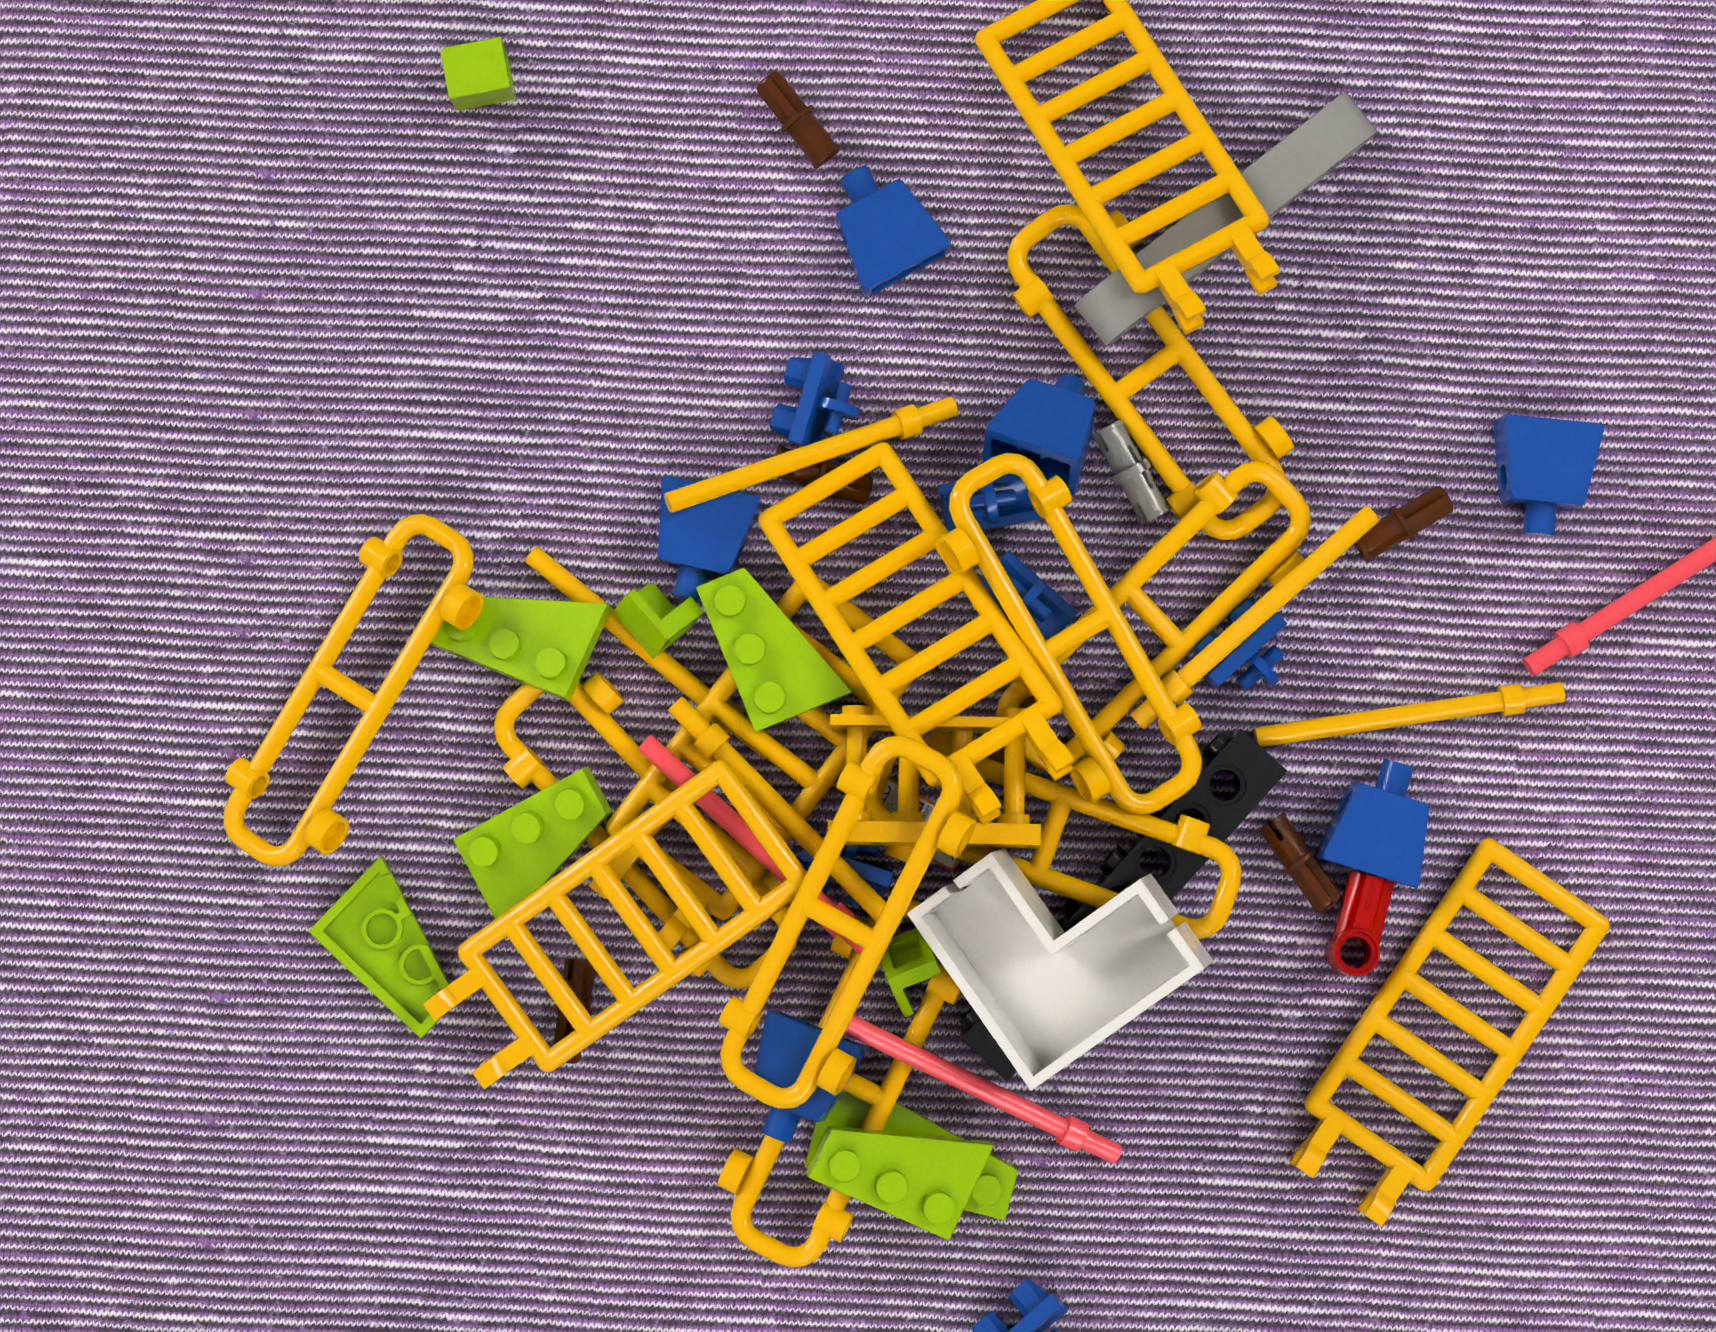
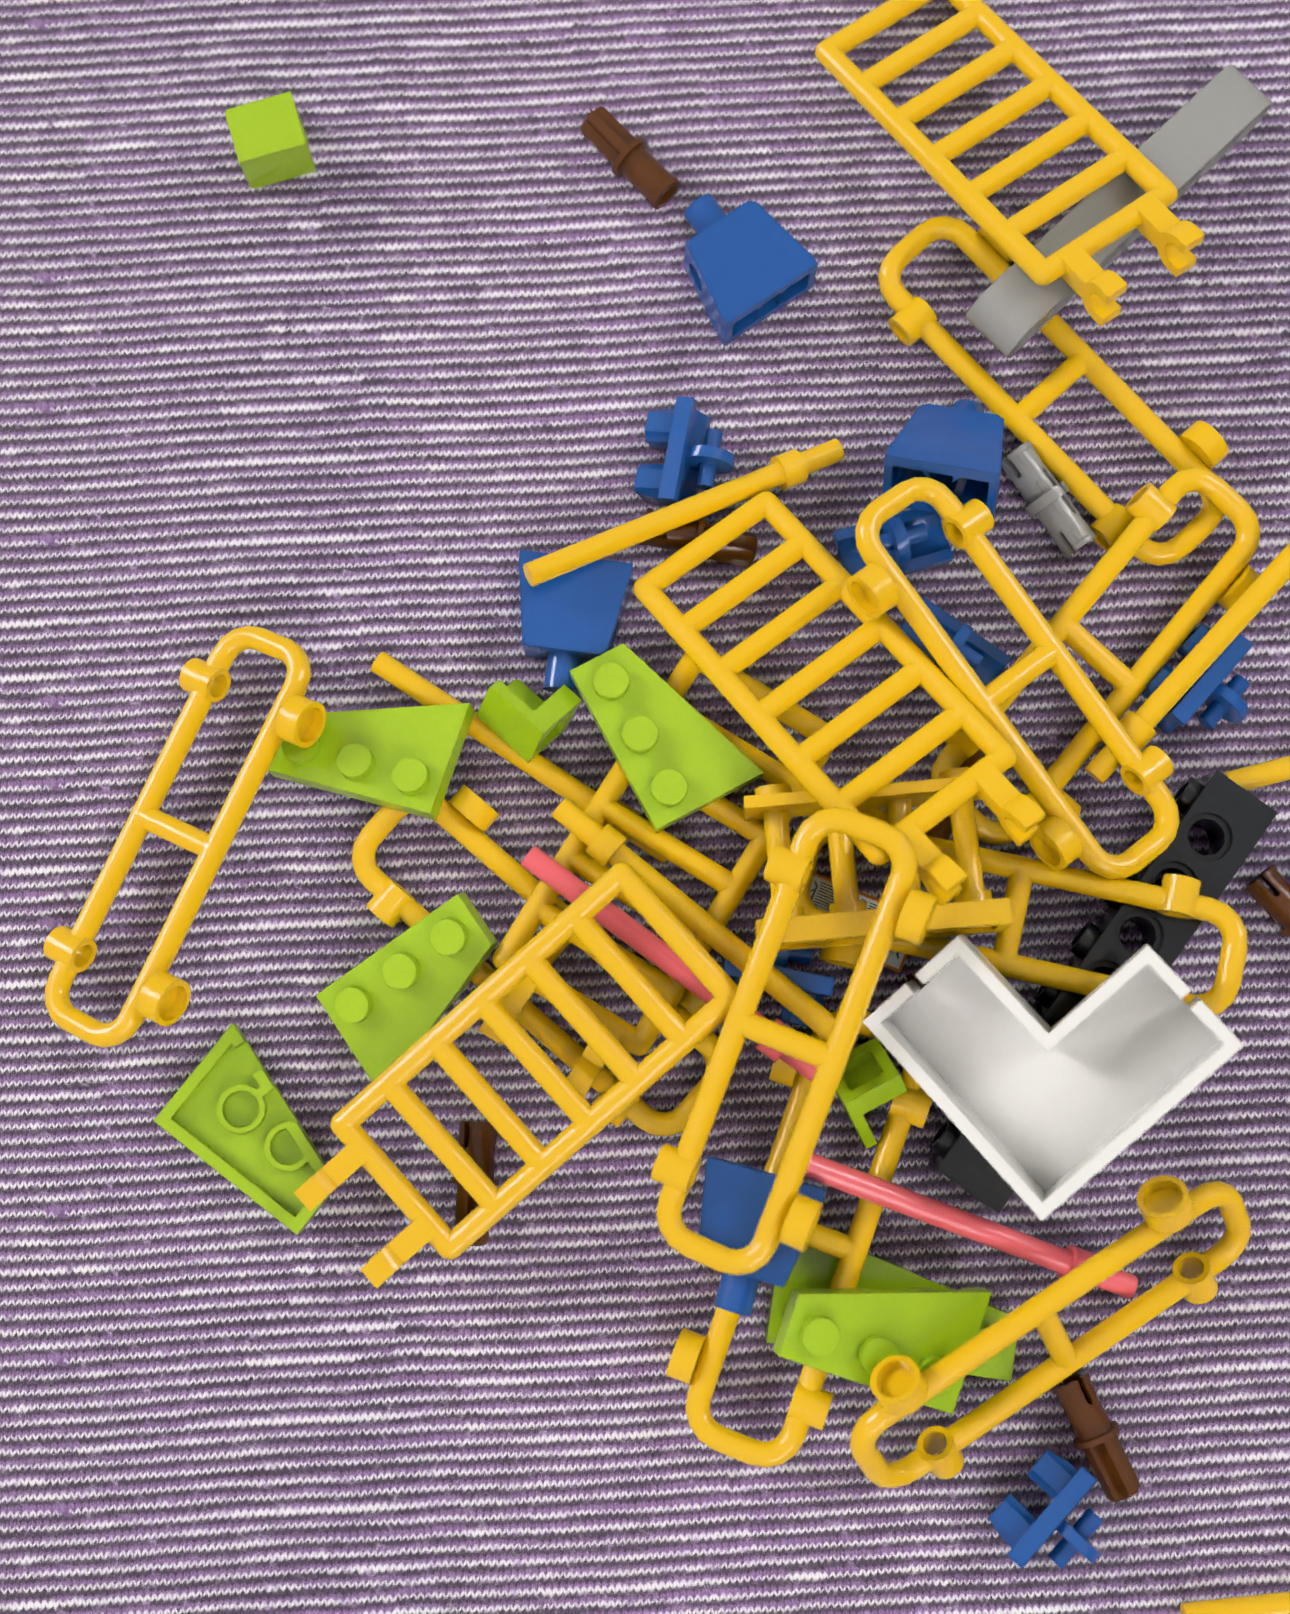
camera: 10 degrees left, 5 degrees down
none -> yellow bar [849,1175,1251,1489]
none -> reddish brown axle [1051,1370,1139,1502]

